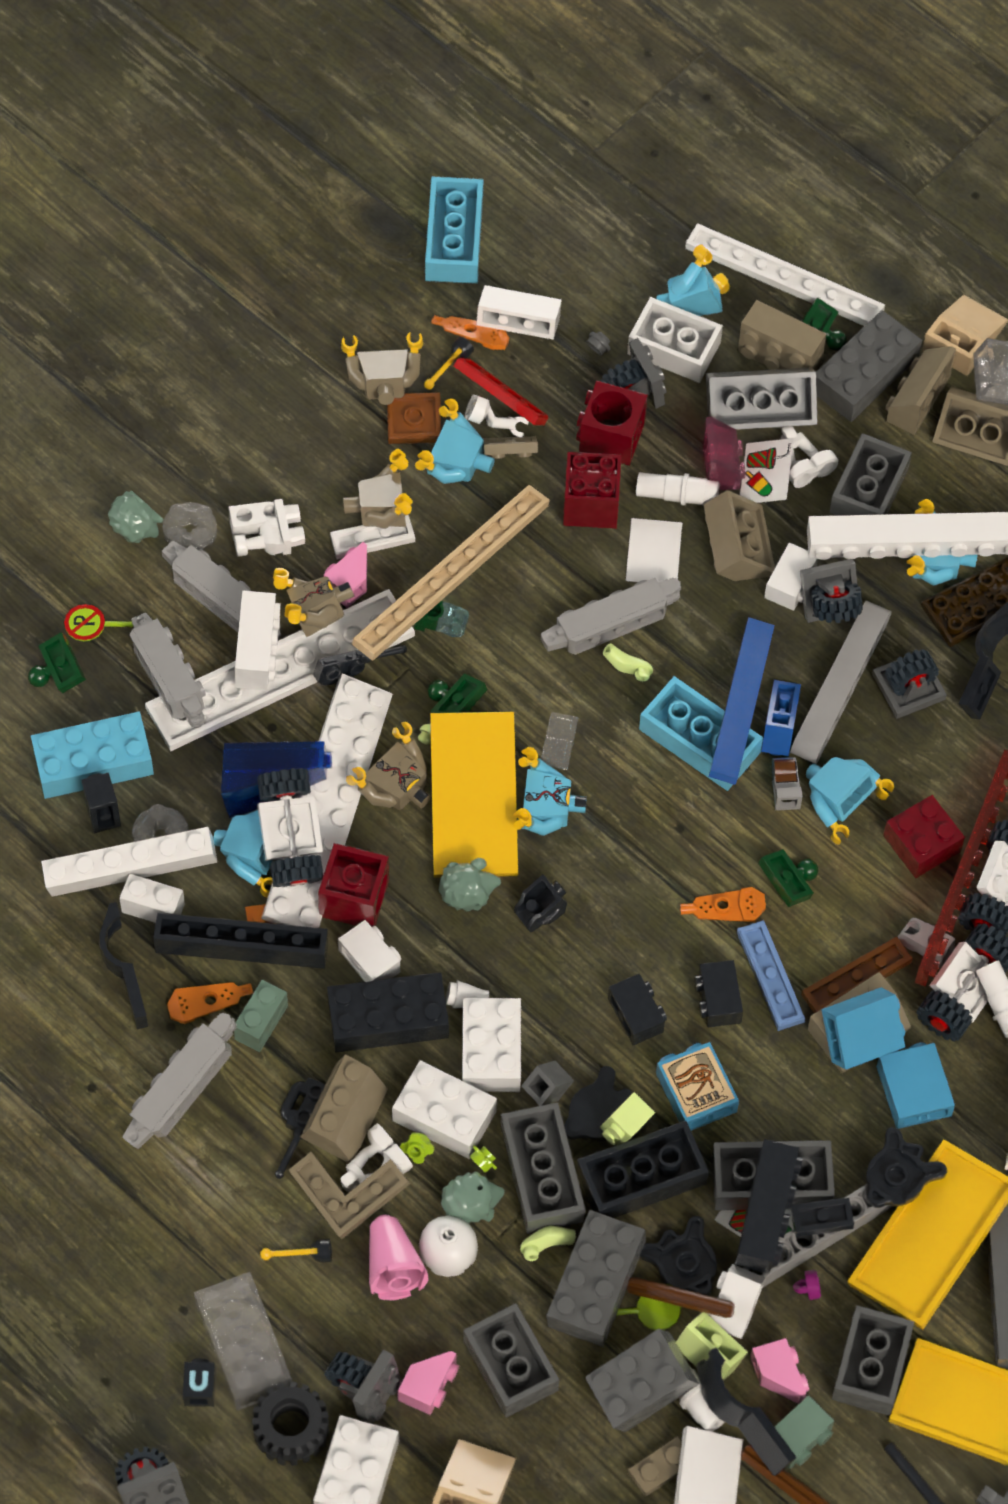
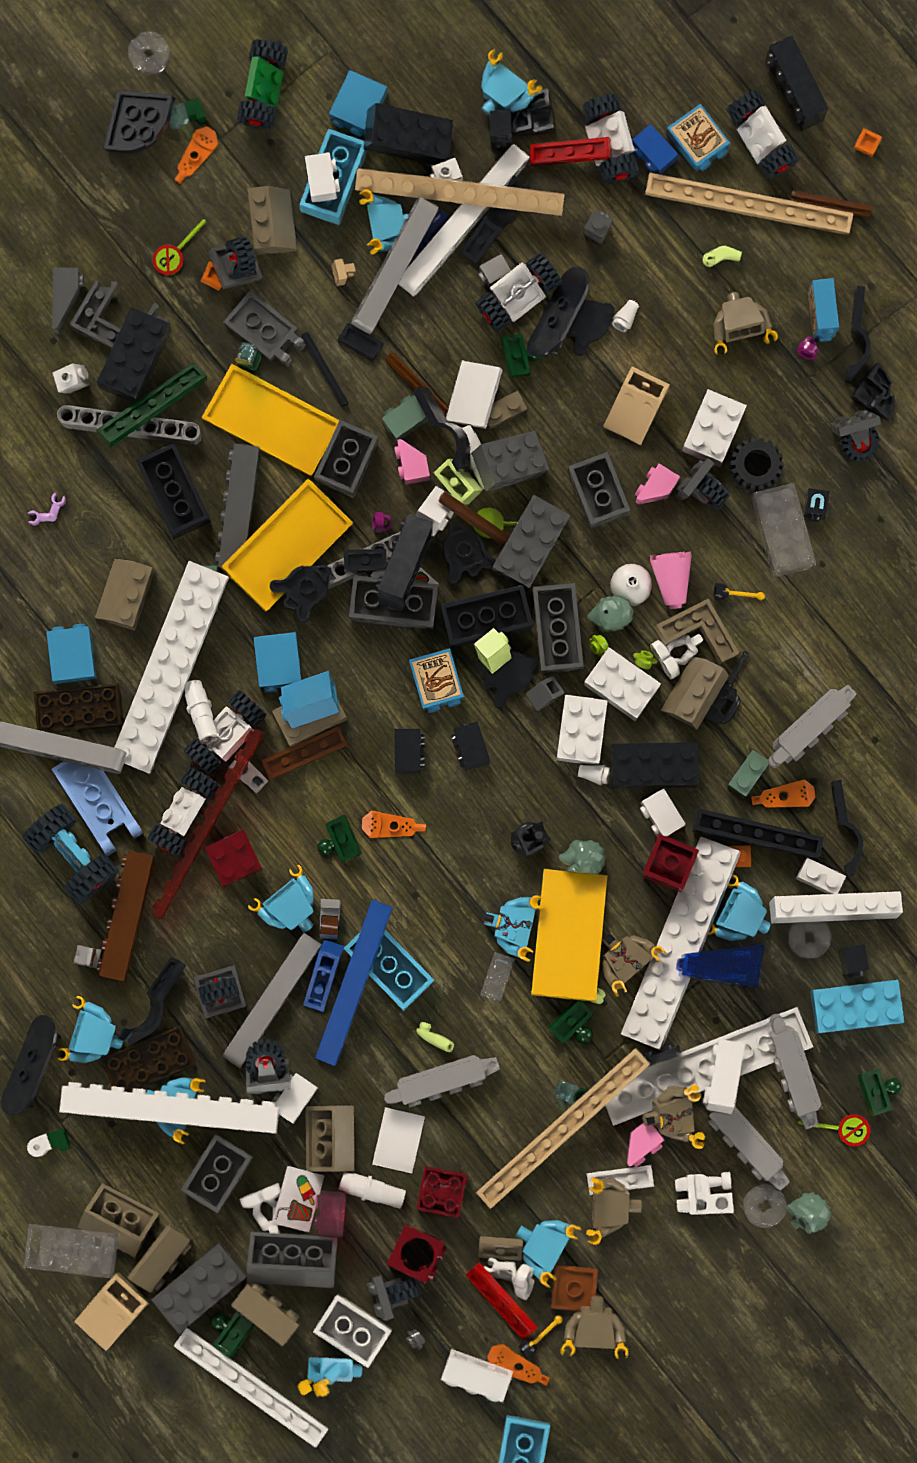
camera: 170 degrees left, 20 degrees up
plate [257,768,324,887] -> none
yellowish green arm [520,1226,575,1261] -> none
medium blue tile [737,920,805,1031] -> none

